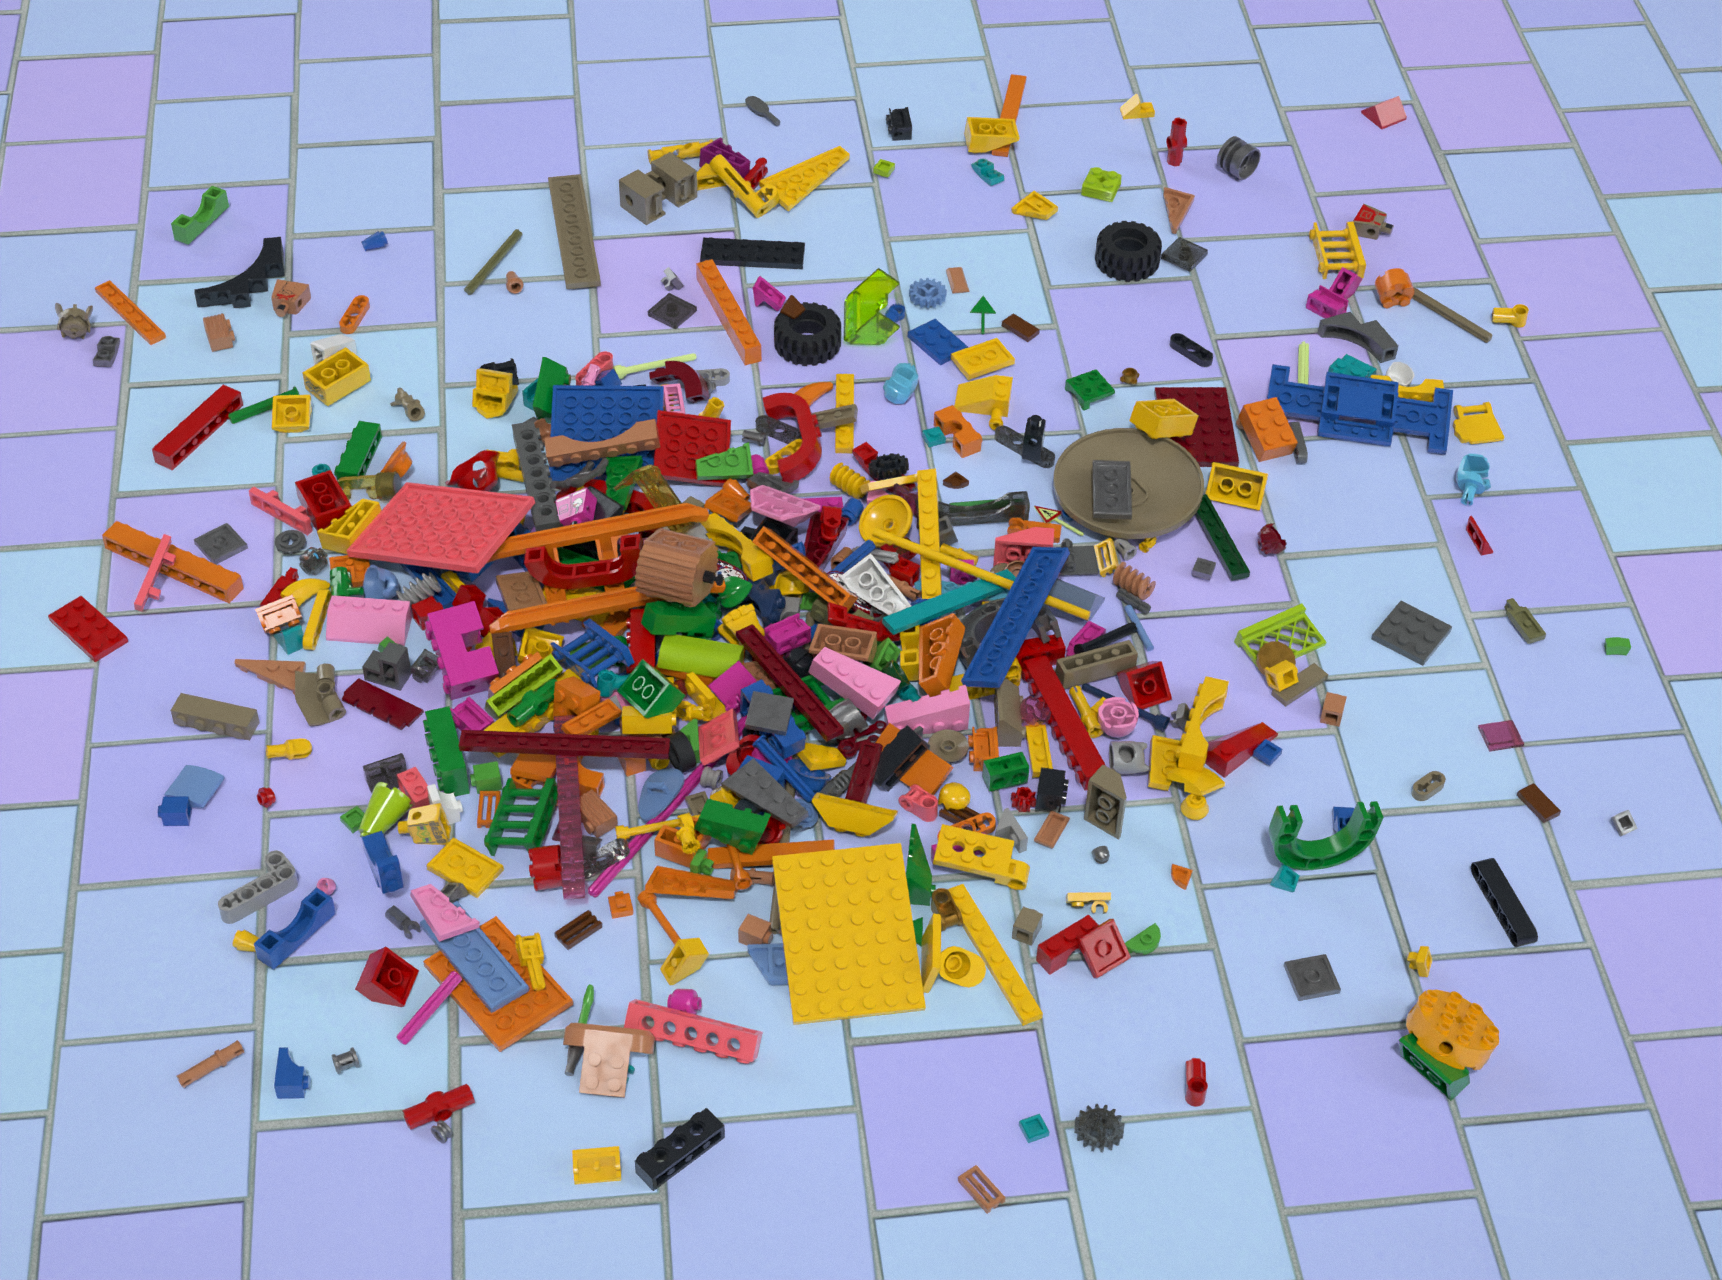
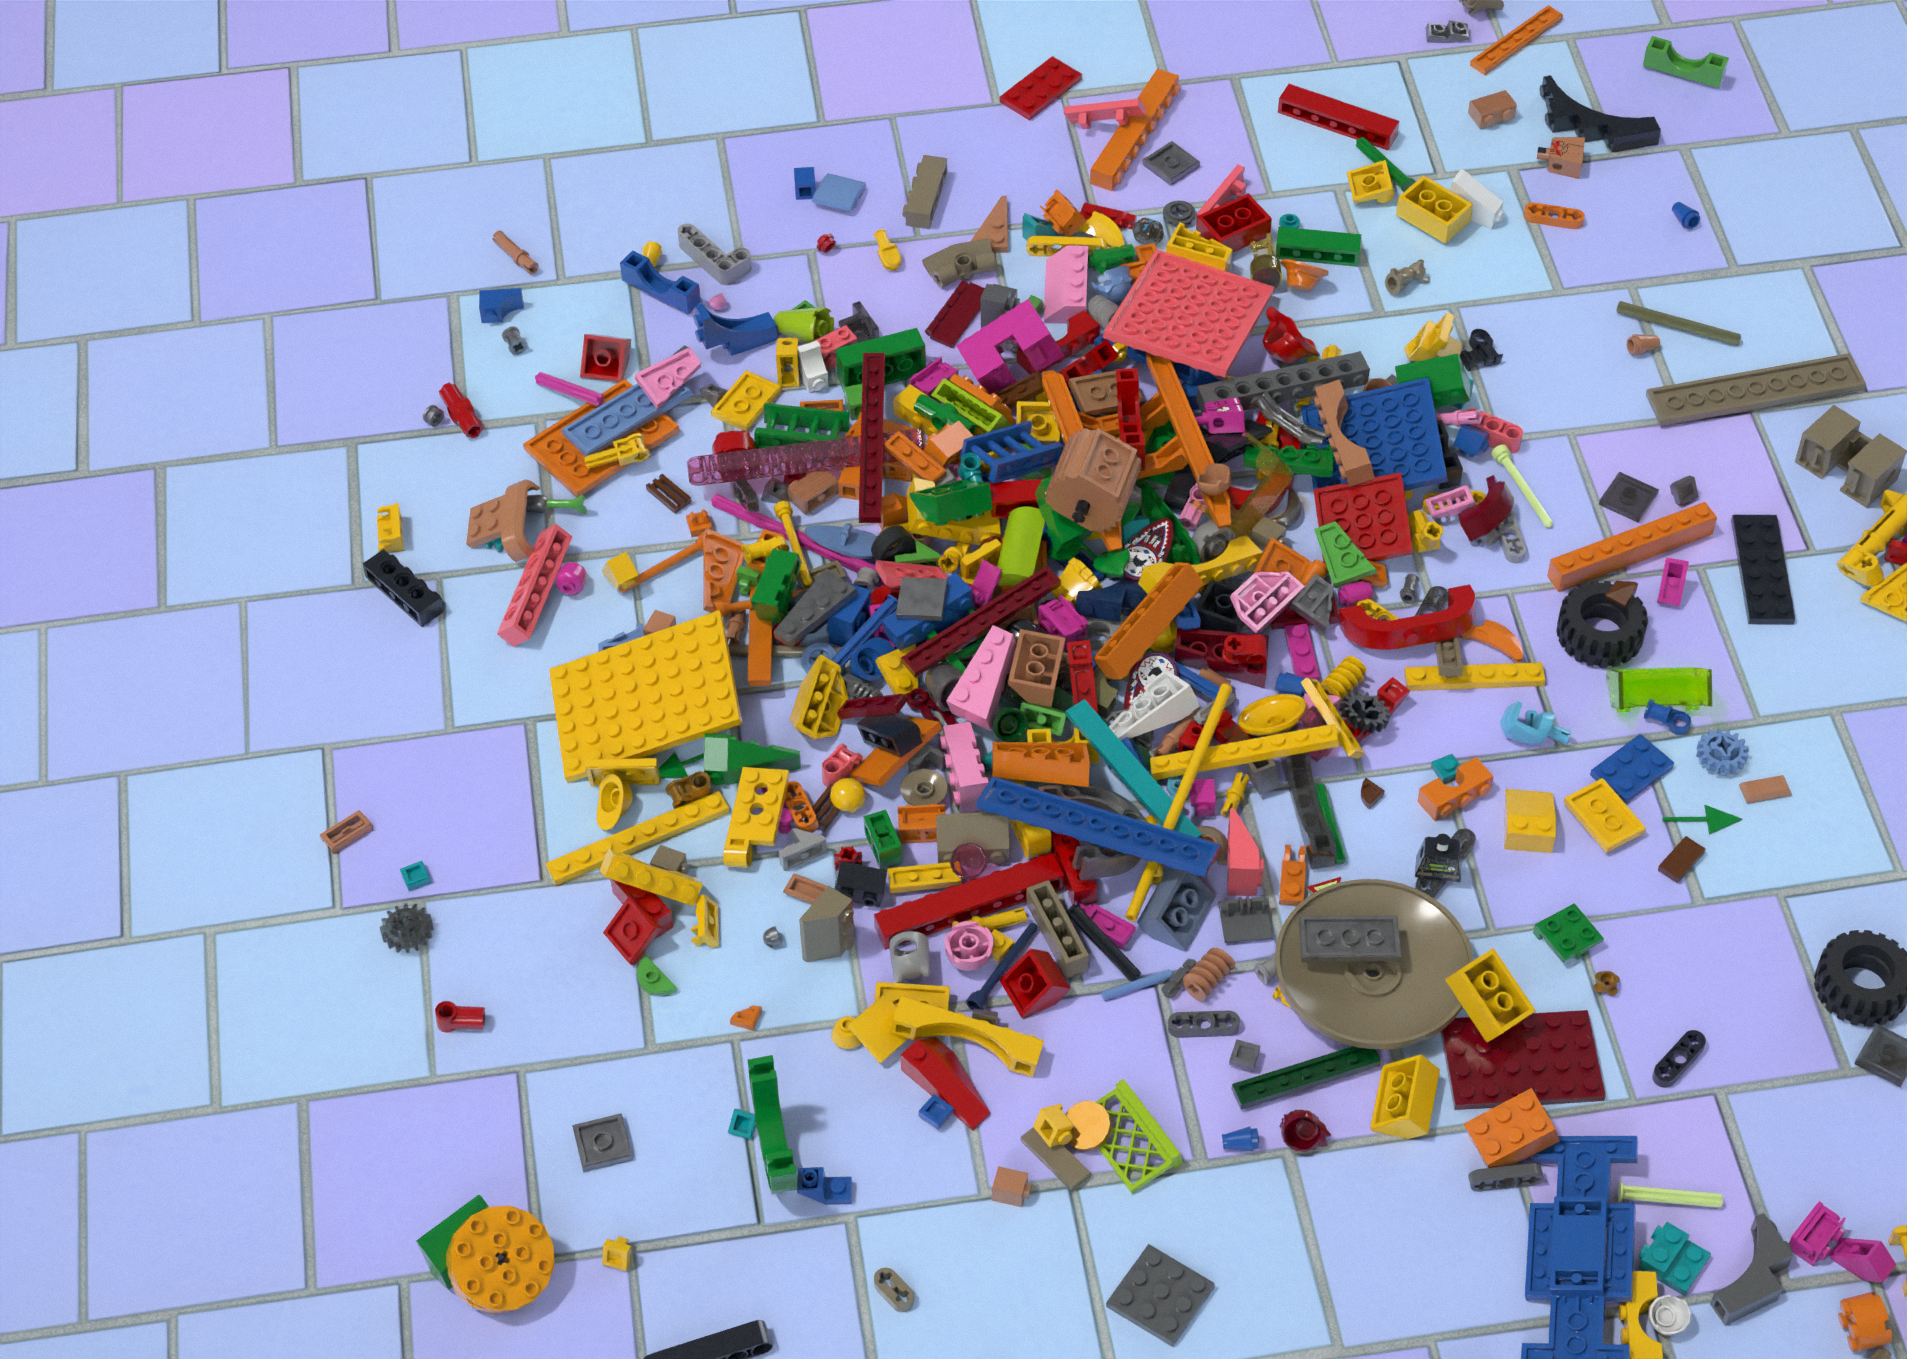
camera: 90 degrees right, 5 degrees up
yellow pin [989,408,1003,431] -> none
yellow tile [1094,538,1119,578] -> none
none -> yellow arch [600,848,703,906]
none -> dark grey beam [1168,1010,1240,1038]
none -> nougat hair [1197,463,1231,495]
none -> blue cone [1222,1126,1260,1152]

